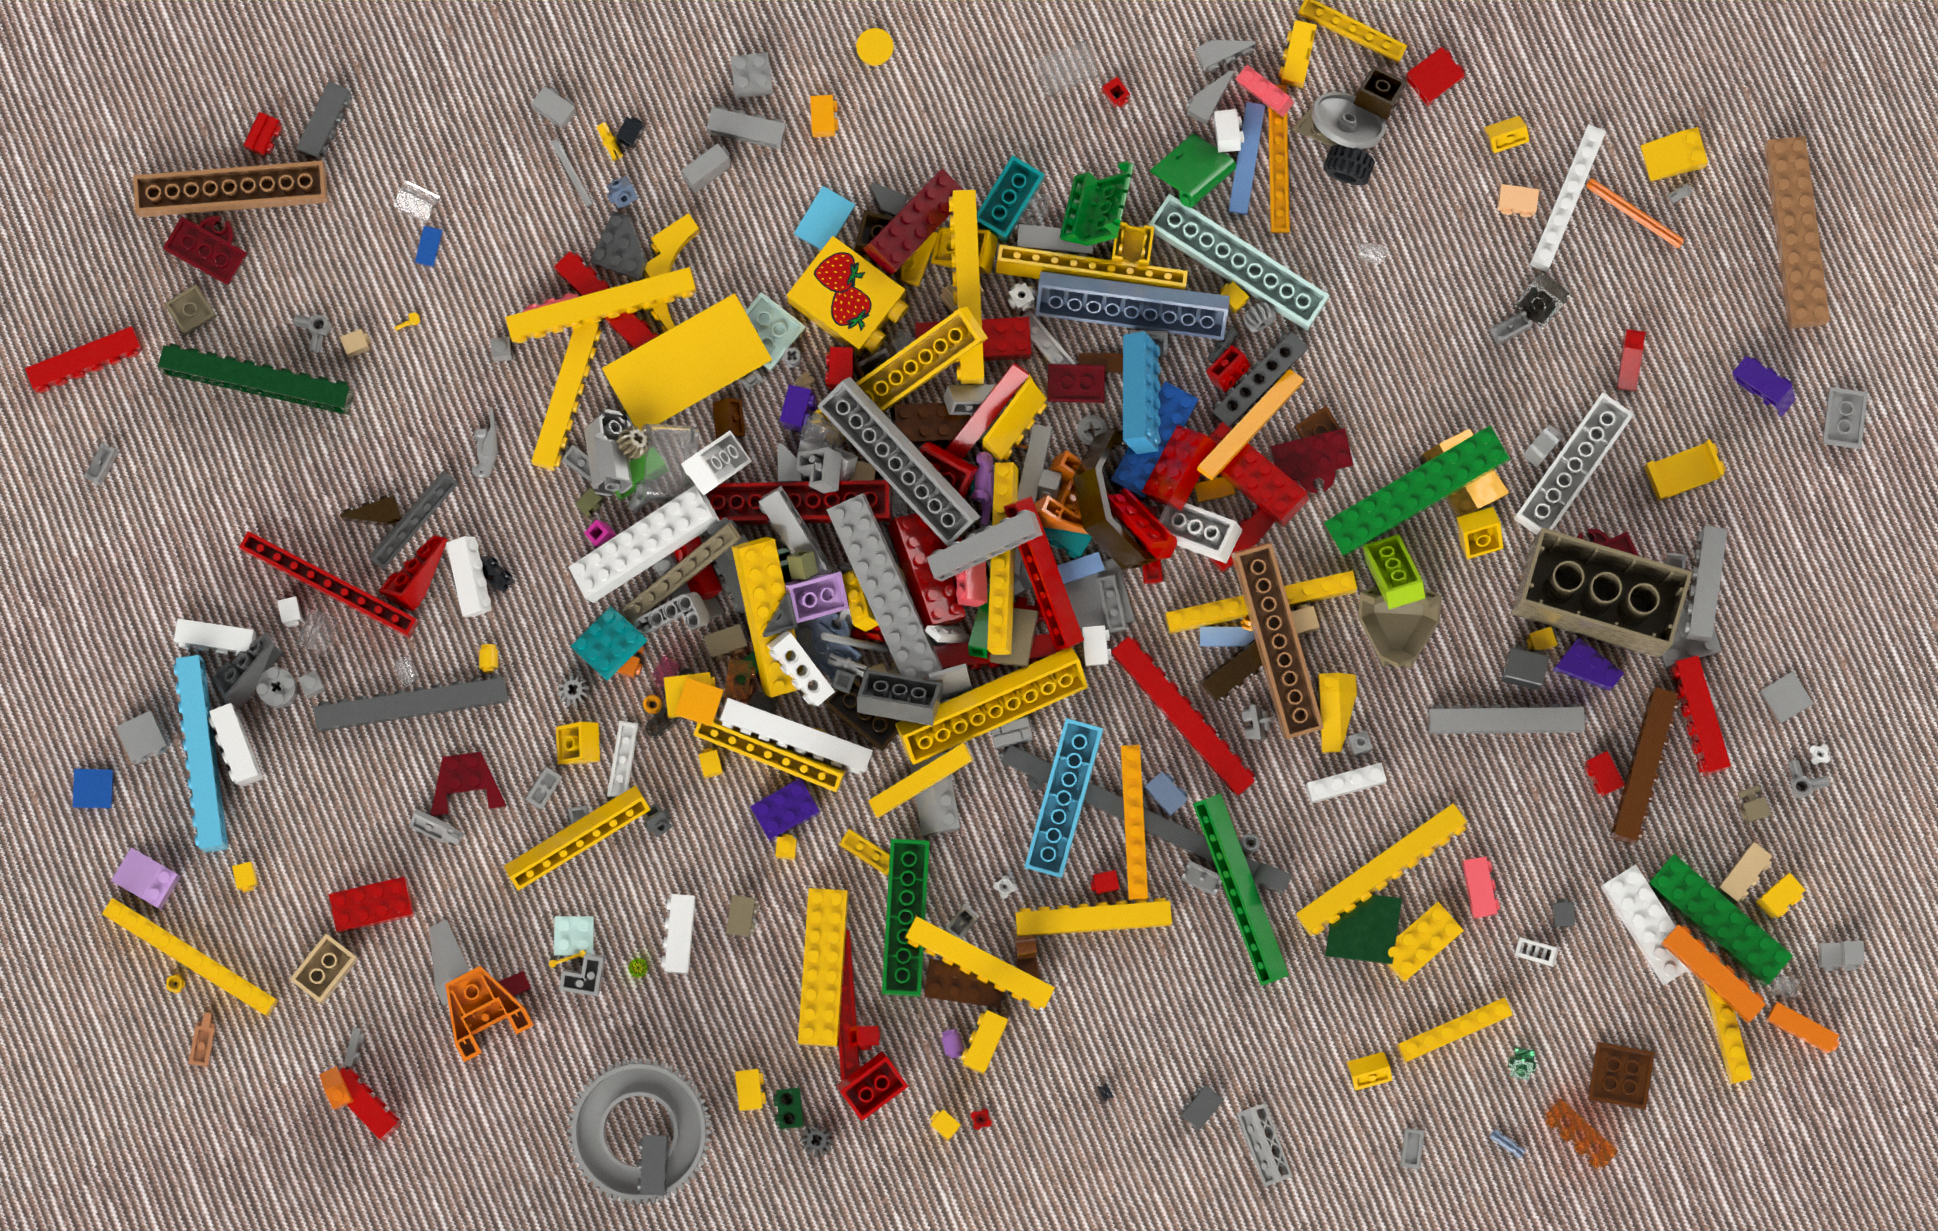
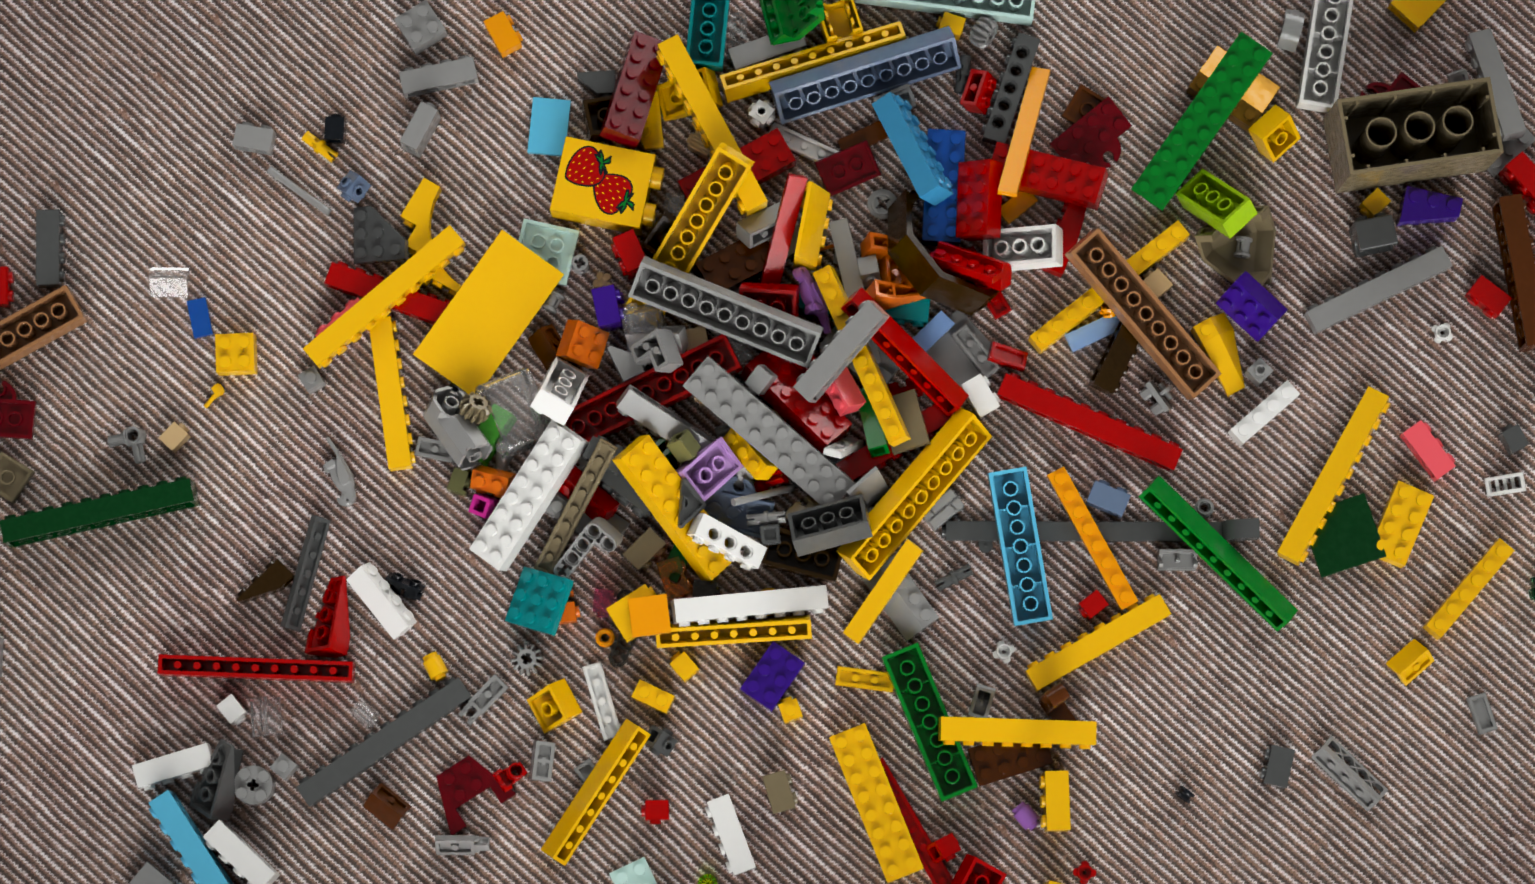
camera: 25 degrees left, 0 degrees up
none -> yellow brick [215,333,258,376]
none -> reddish brown panel [363,783,412,830]
none -> light grey hinge [458,674,509,725]
none -> orange brick [470,465,516,498]
none -> red plate [493,762,527,793]
none -> orange brick [556,320,610,369]
none -> yellow brick [631,679,675,715]
none -> red brick [641,800,669,824]
none -> light grey brick [745,364,778,395]
none -> dark grey pin [934,564,974,592]
none -> red tile [987,341,1028,372]
none -> dark purple brick [1216,271,1288,342]
none -> light grey bush [1233,236,1253,259]
none -> white plate [1432,323,1453,343]

